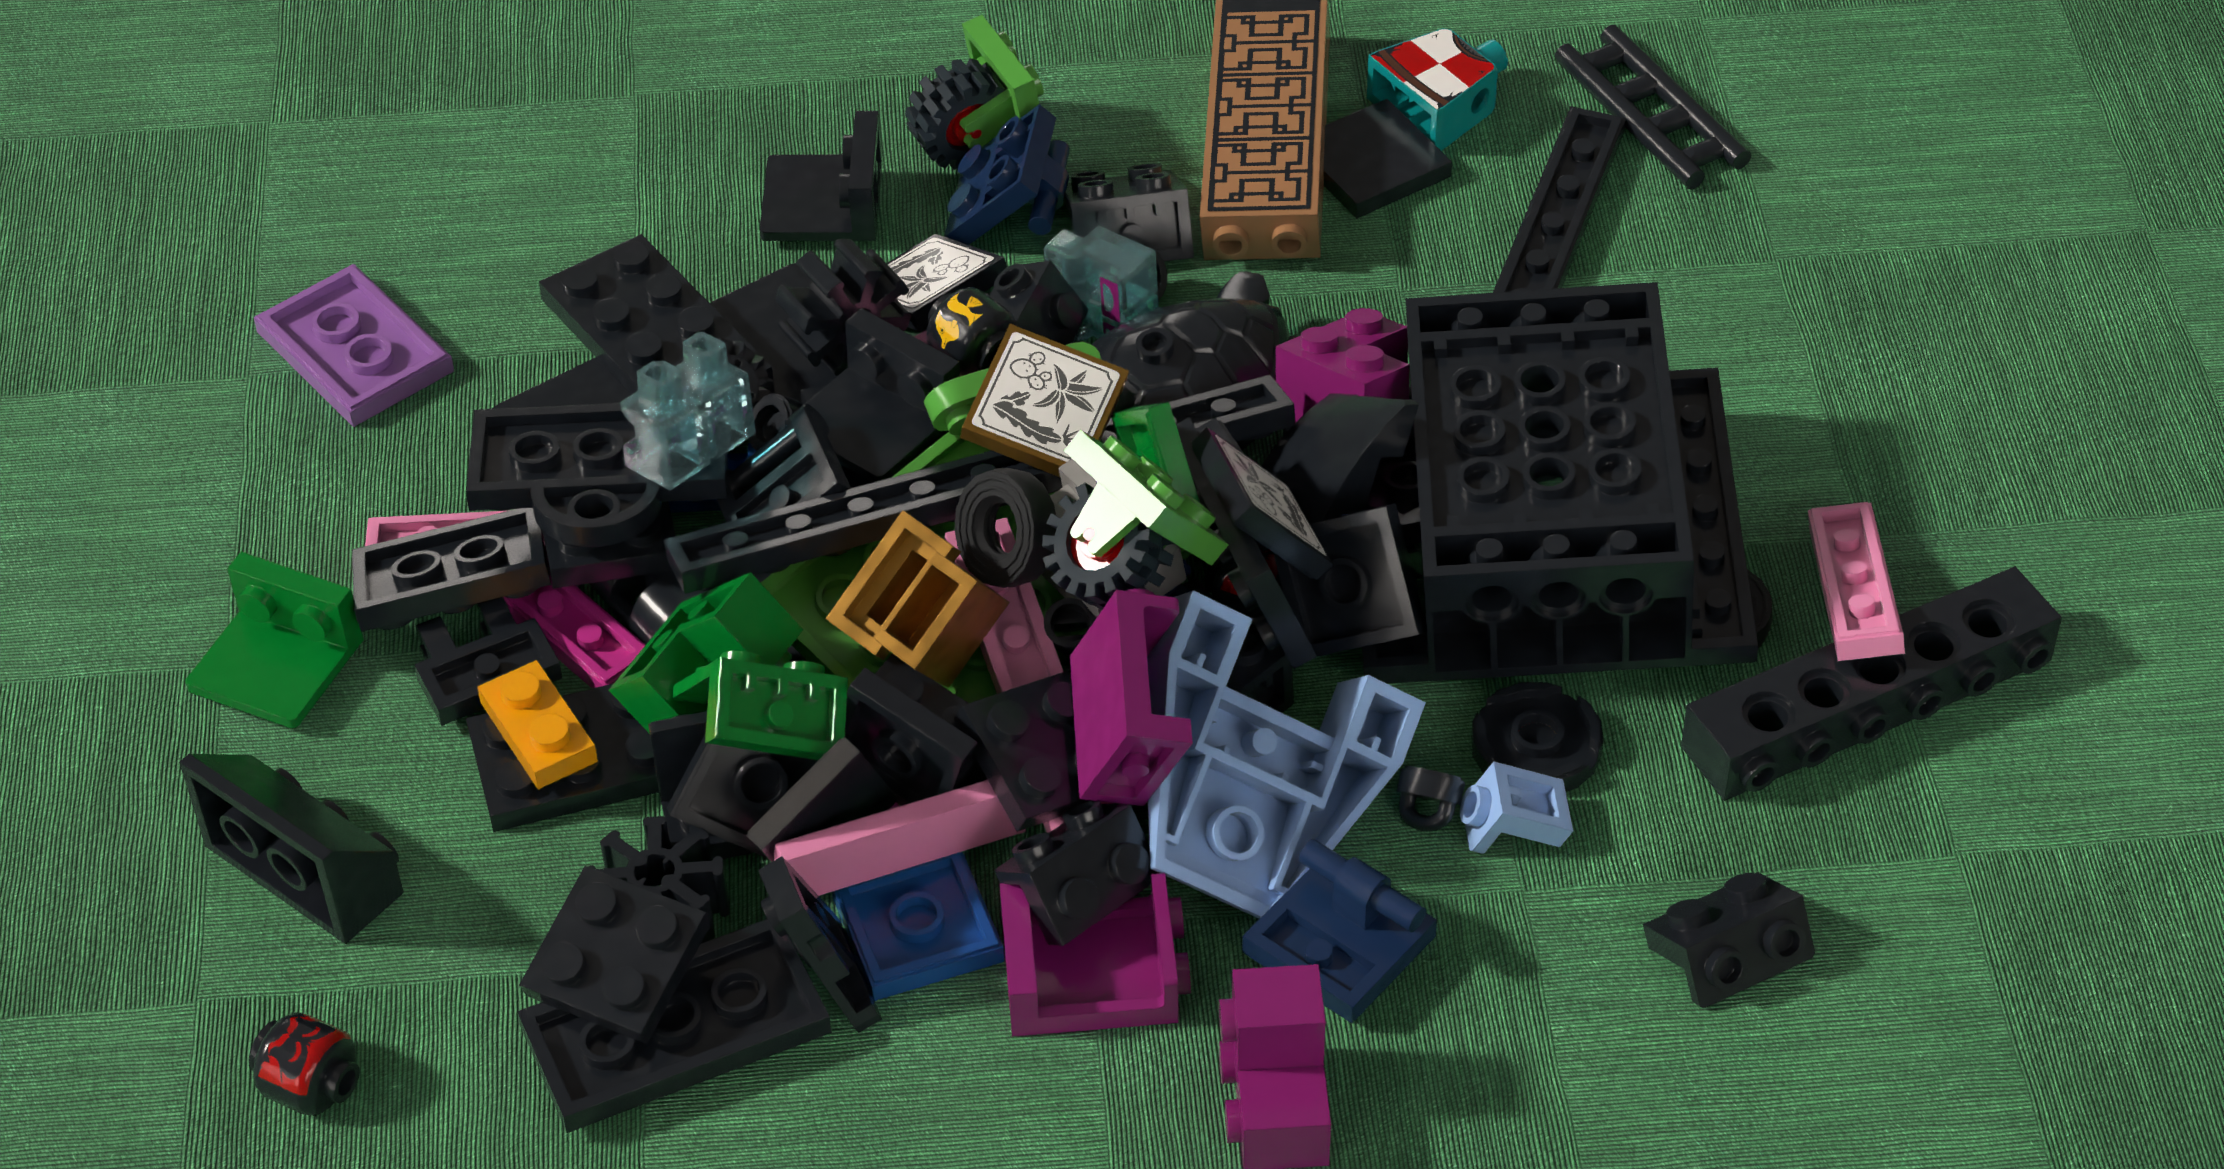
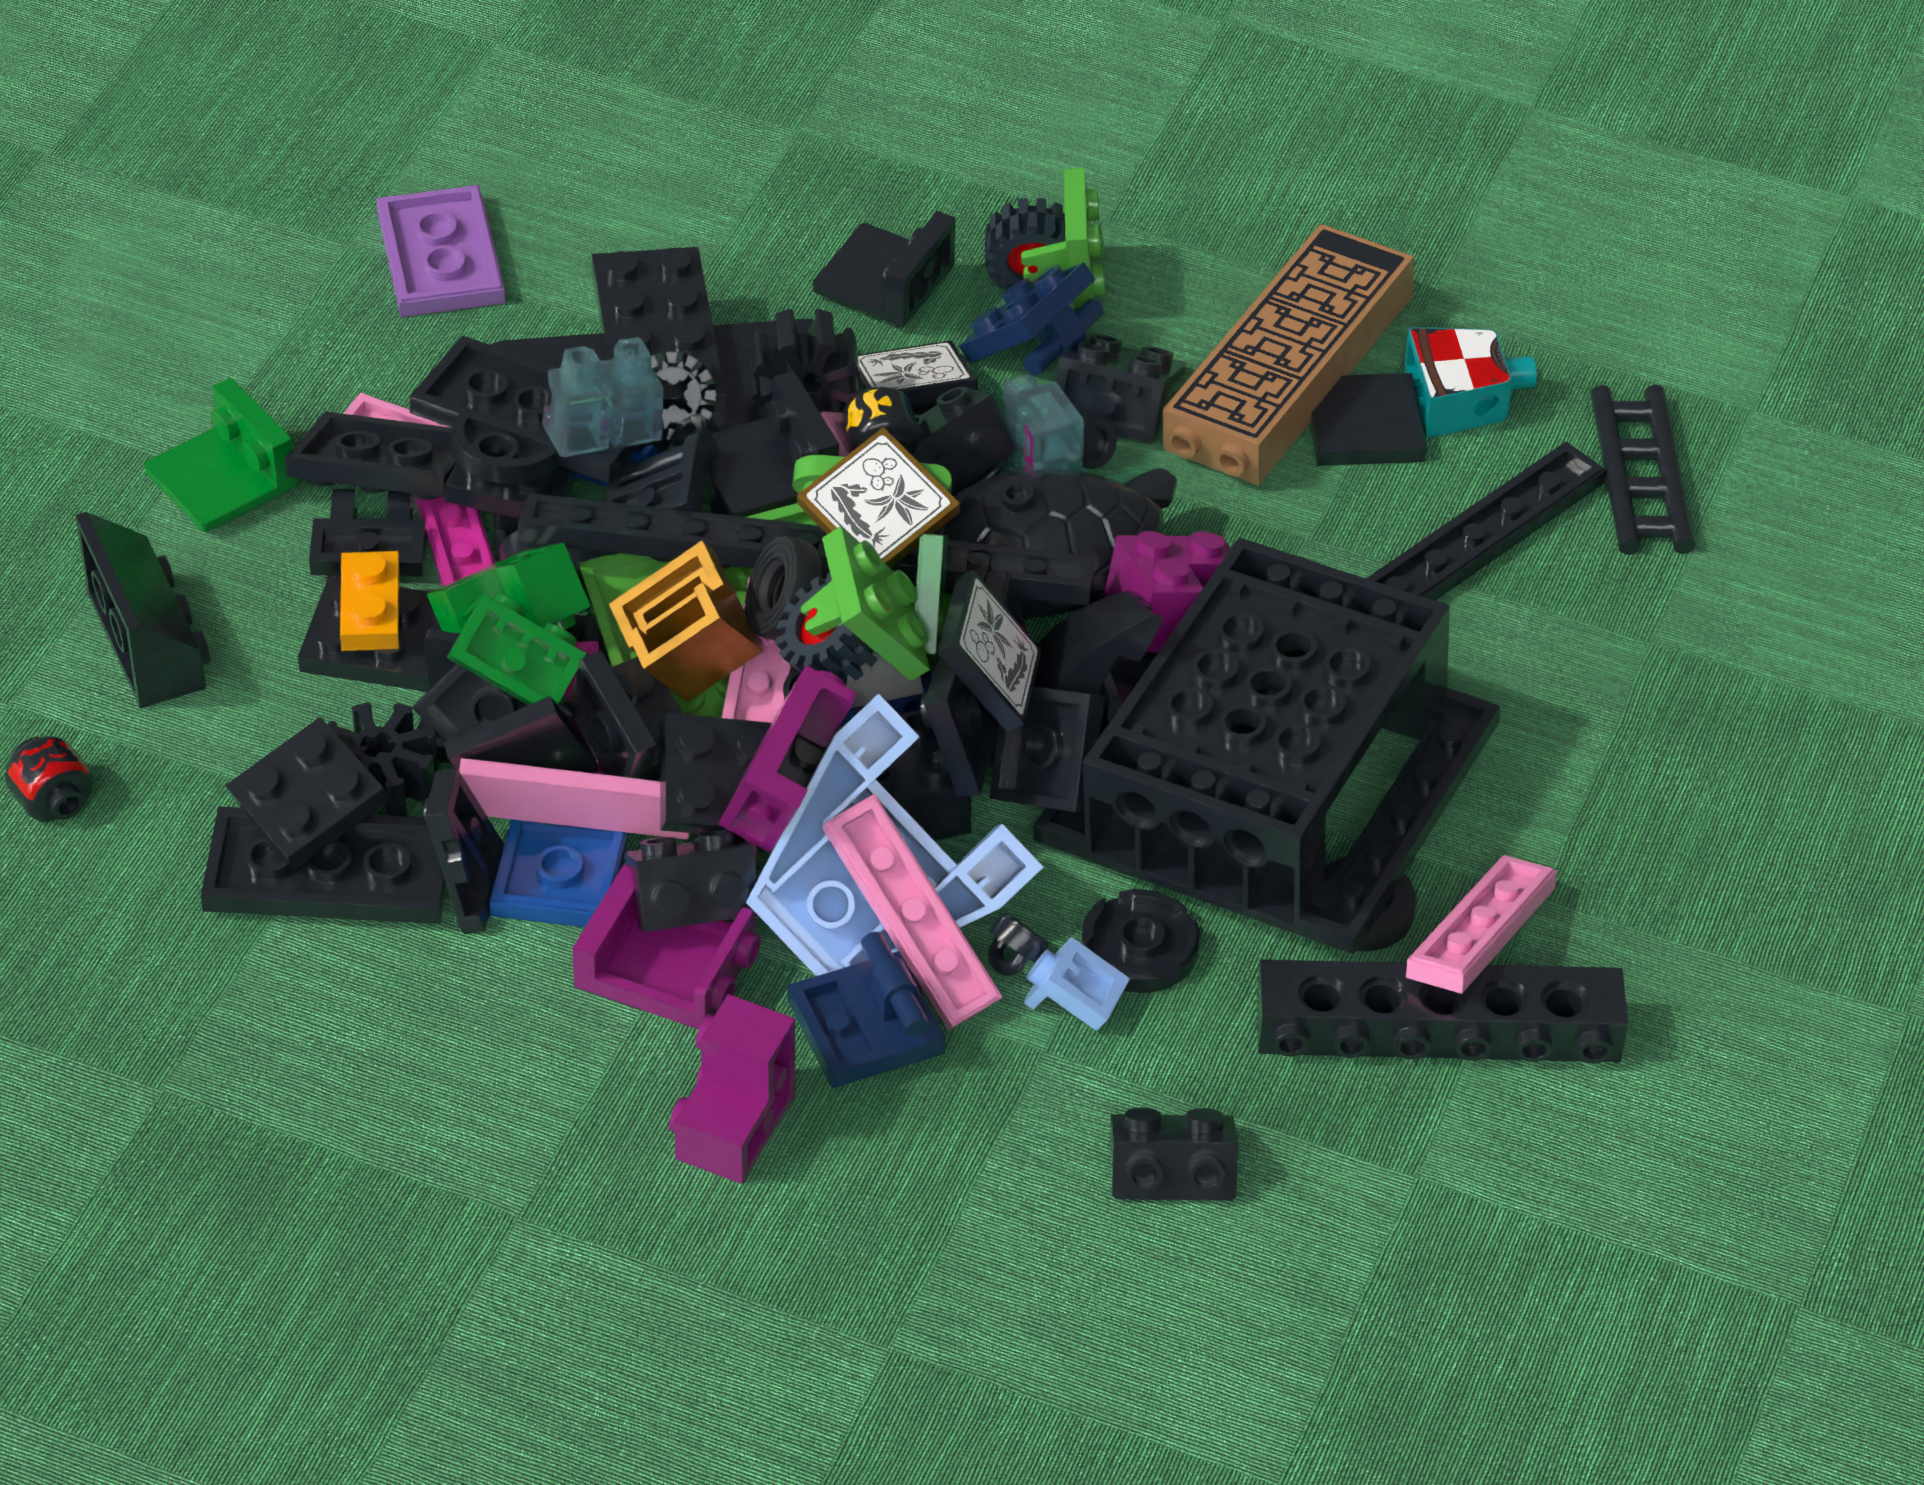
camera: 25 degrees right, 0 degrees up
none -> bright pink tile [821,794,1002,1031]

